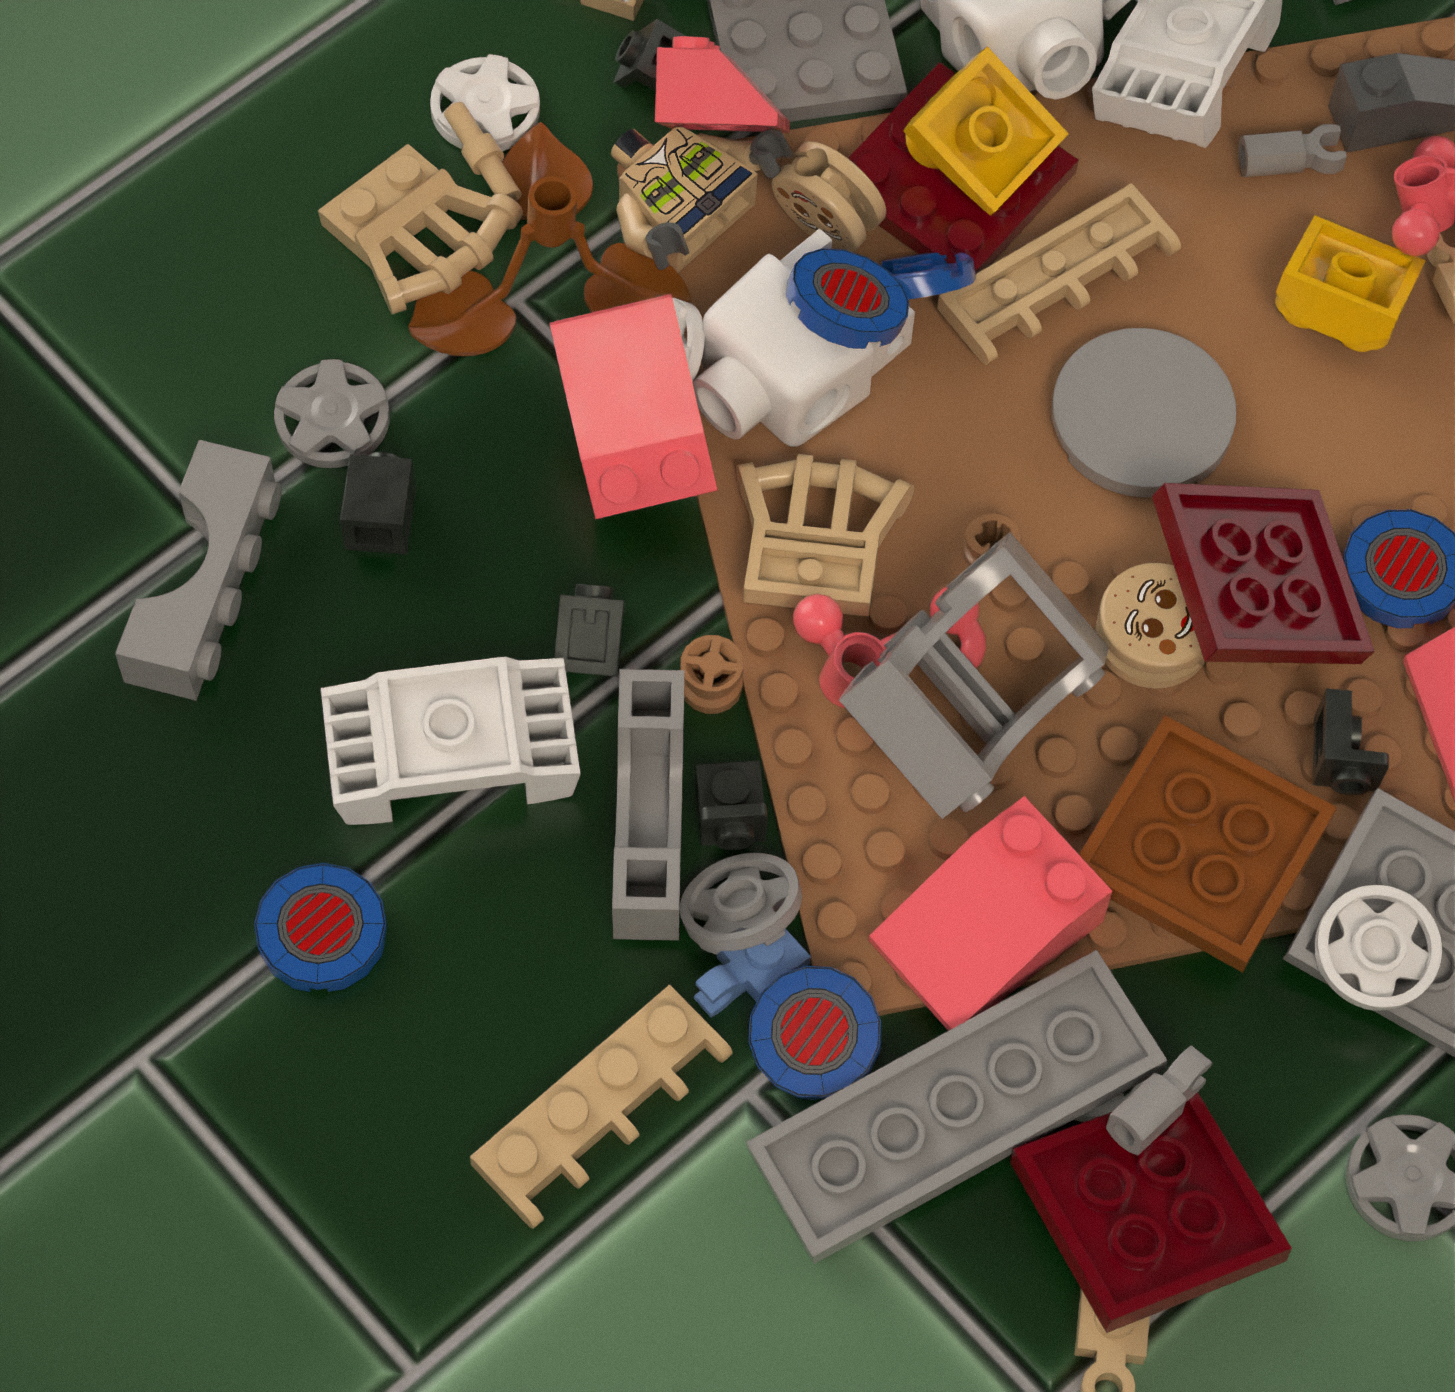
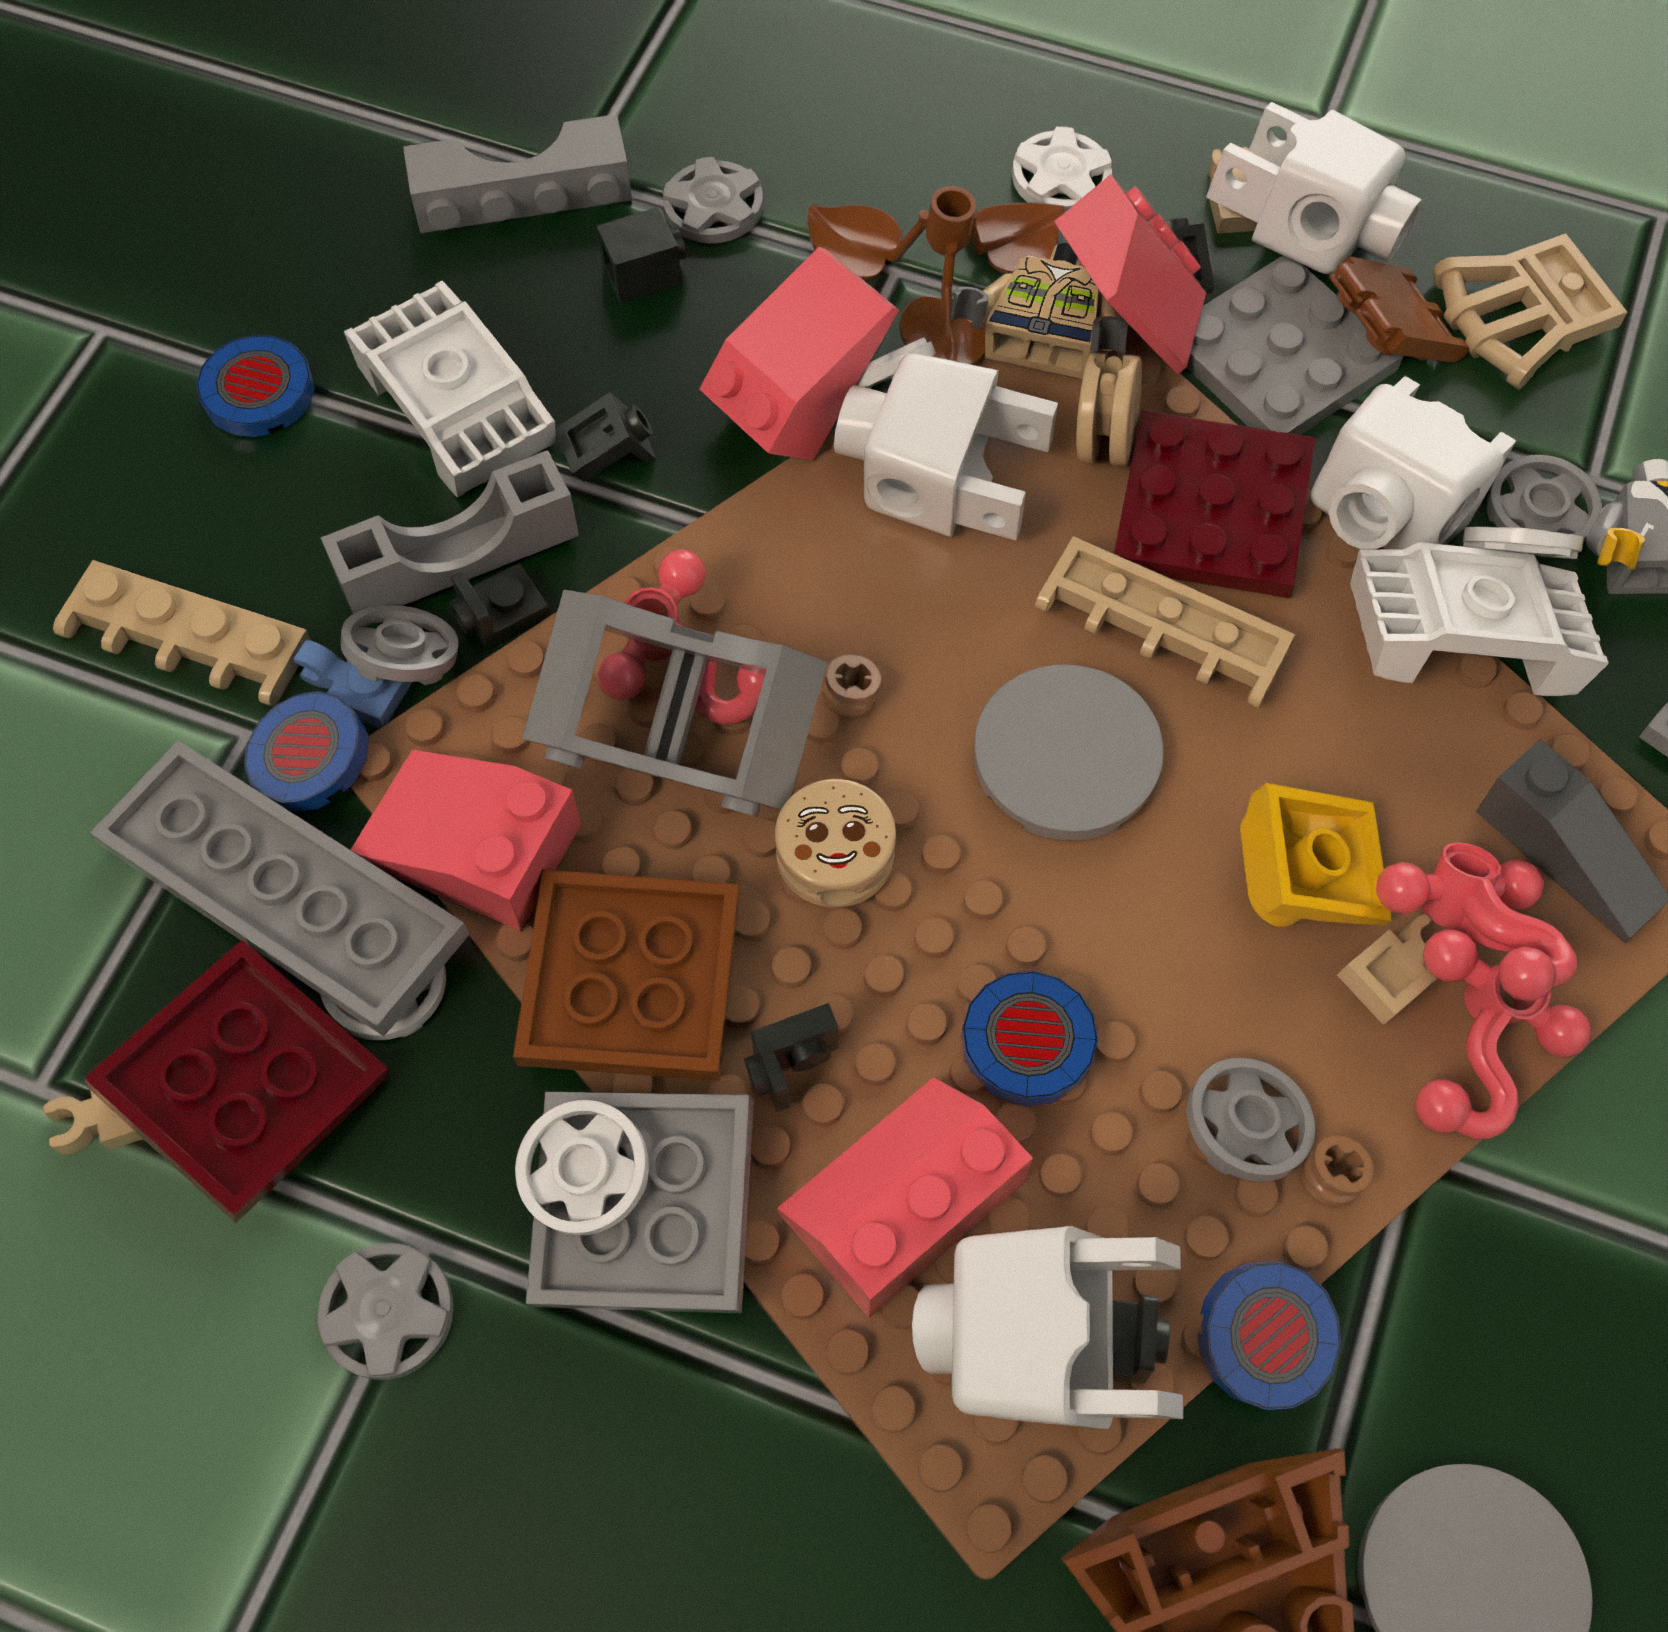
camera: 65 degrees right, 0 degrees up
tan plate [318,144,523,315] -> none
tan bar [444,102,522,202] -> none
medium nougat wheel [681,635,743,714] -> none
tan plate [736,454,914,617] -> none
blue tile [786,248,909,349] -> none
blue tile [879,253,976,299] -> none
yellow slope [903,46,1069,215] -> none
light grey bar [1106,1045,1212,1155] -> none
dark red plate [1152,483,1375,664] -> none
light grey bar [1238,124,1347,177] -> none

